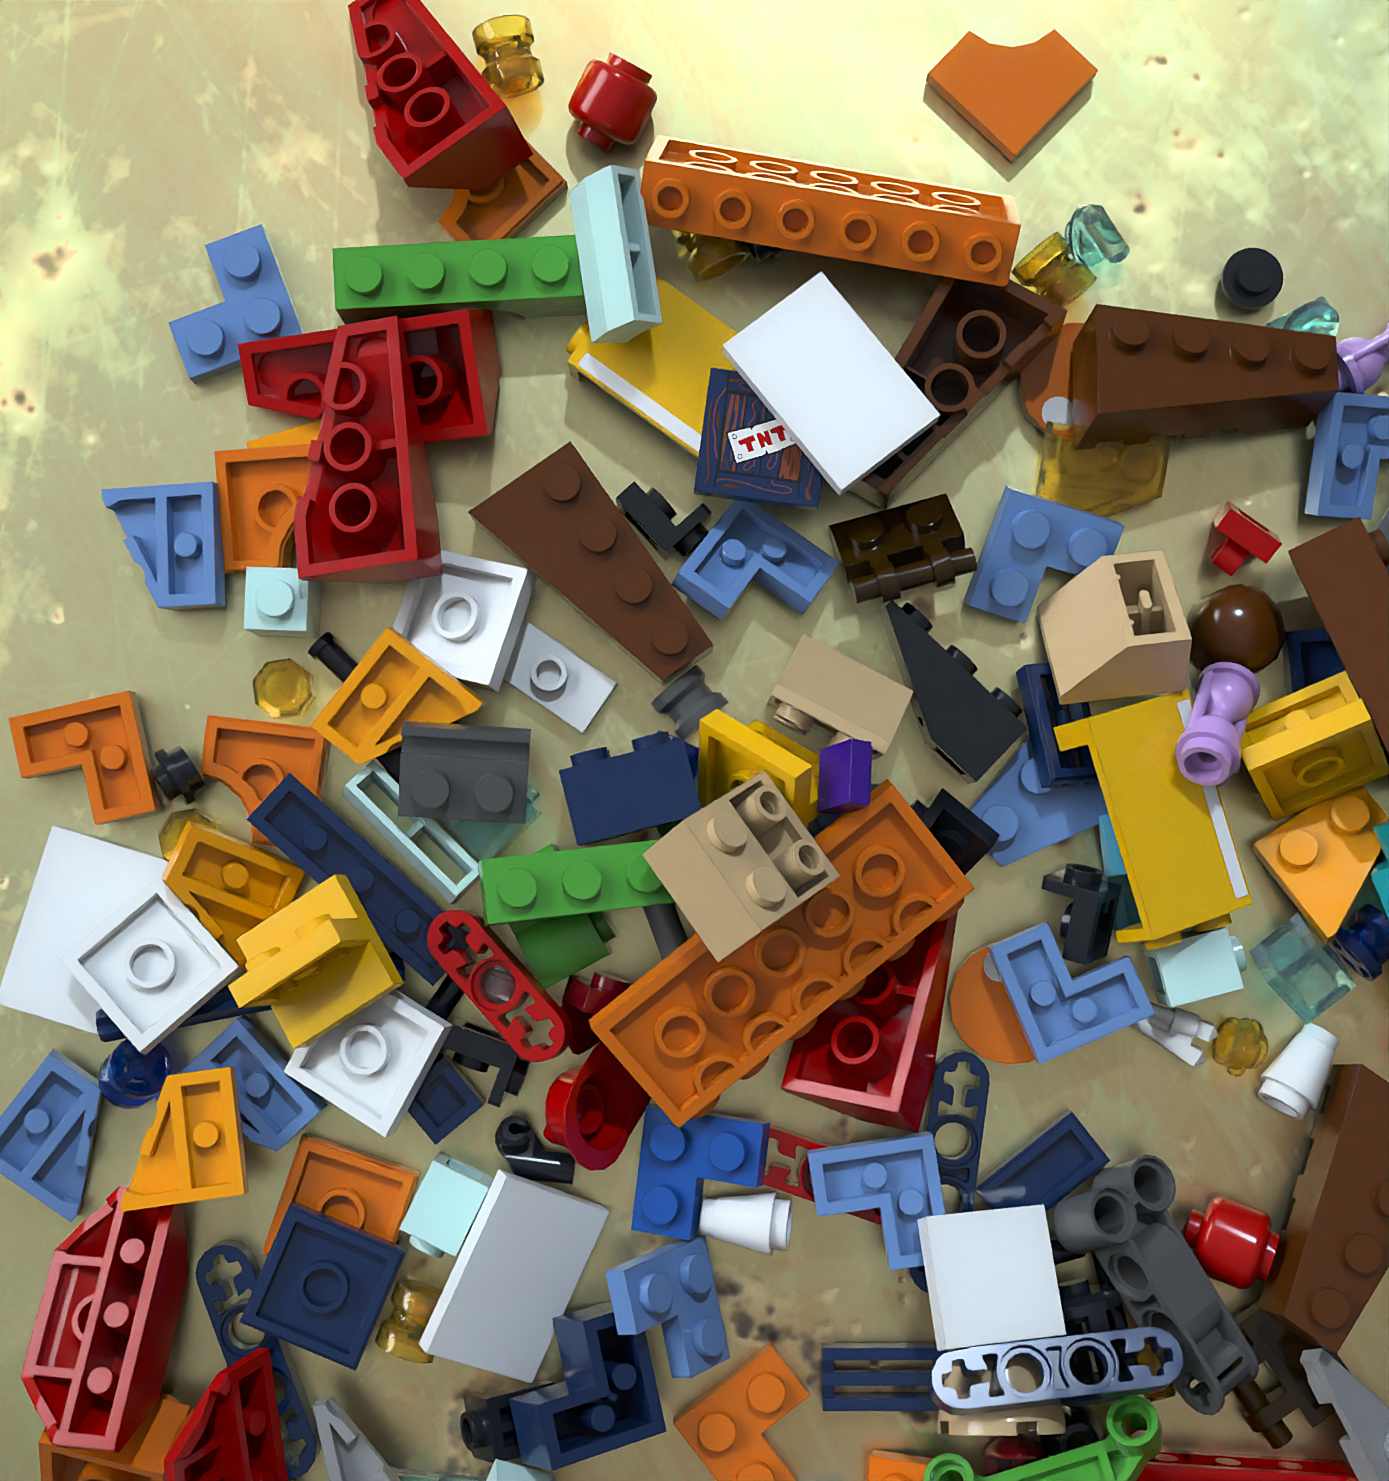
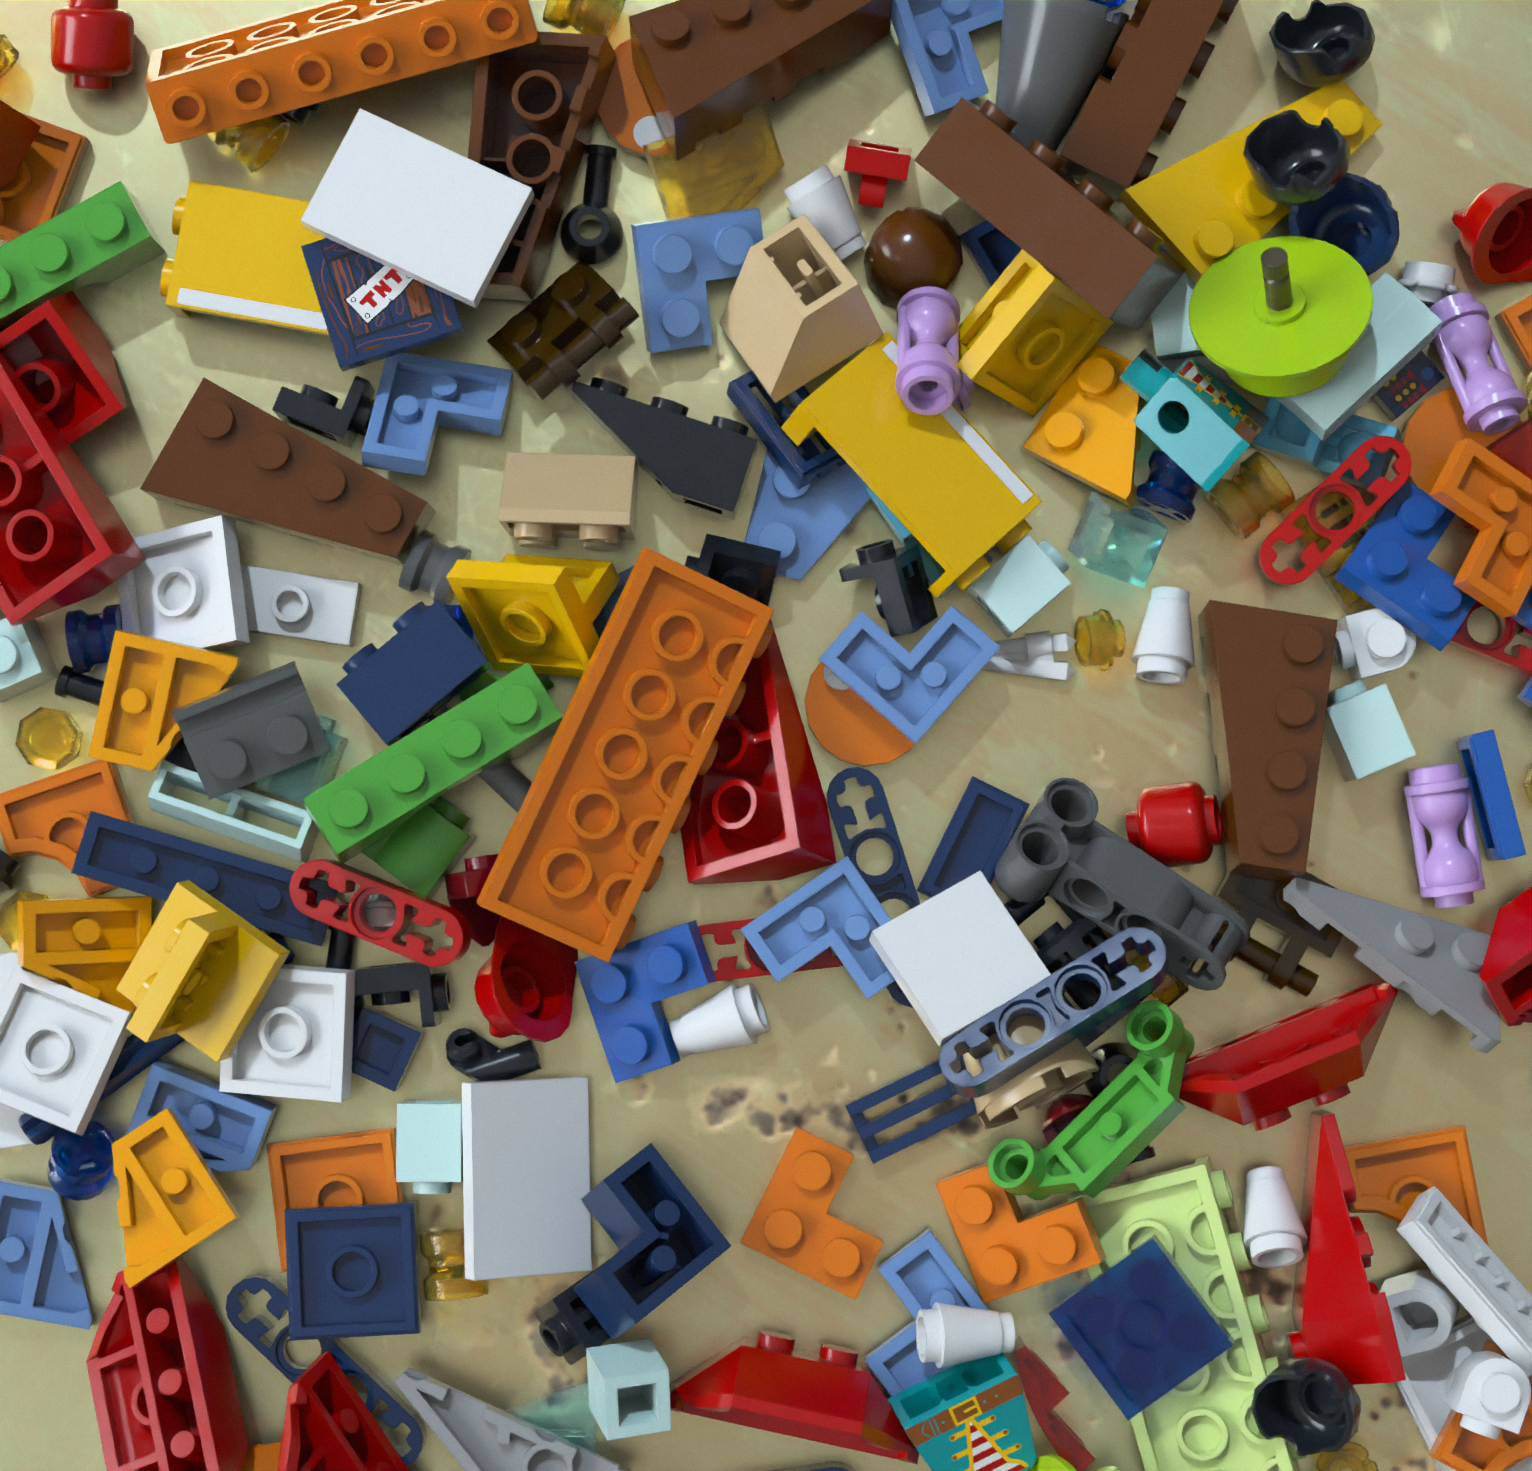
camera: 20 degrees left, 0 degrees up
light aqua piece [569,165,663,343] -> none
medium blue plate [605,1235,730,1378] -> none
tan slope [642,770,840,962] -> none
dark purple tile [817,739,872,815] -> none
none -> clear blue wheel [65,604,123,674]
none -> black bar [560,144,624,267]
none -> white cone [784,164,867,260]

